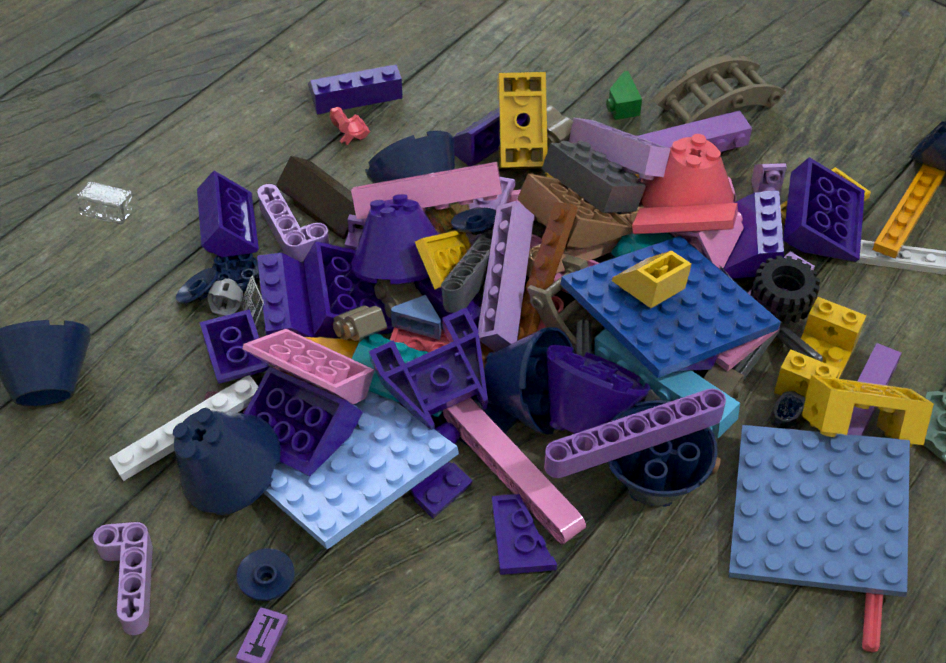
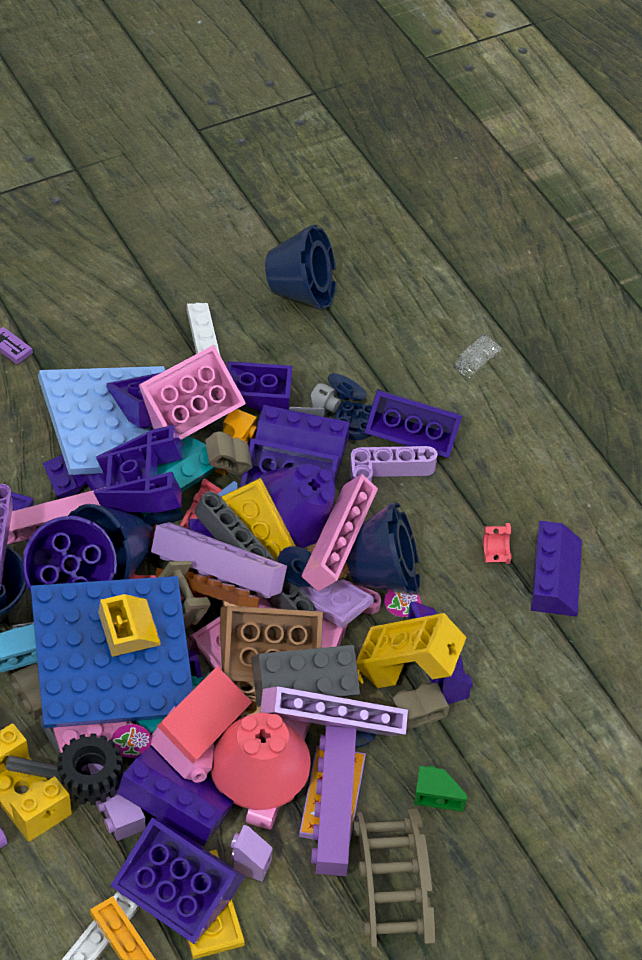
camera: 110 degrees right, 0 degrees up
lavender beam [93,522,153,635] -> none
dark blue cone [173,408,281,515] -> none
dark blue dish [237,548,295,601] -> none
dark brown slope [276,156,362,239] -> none

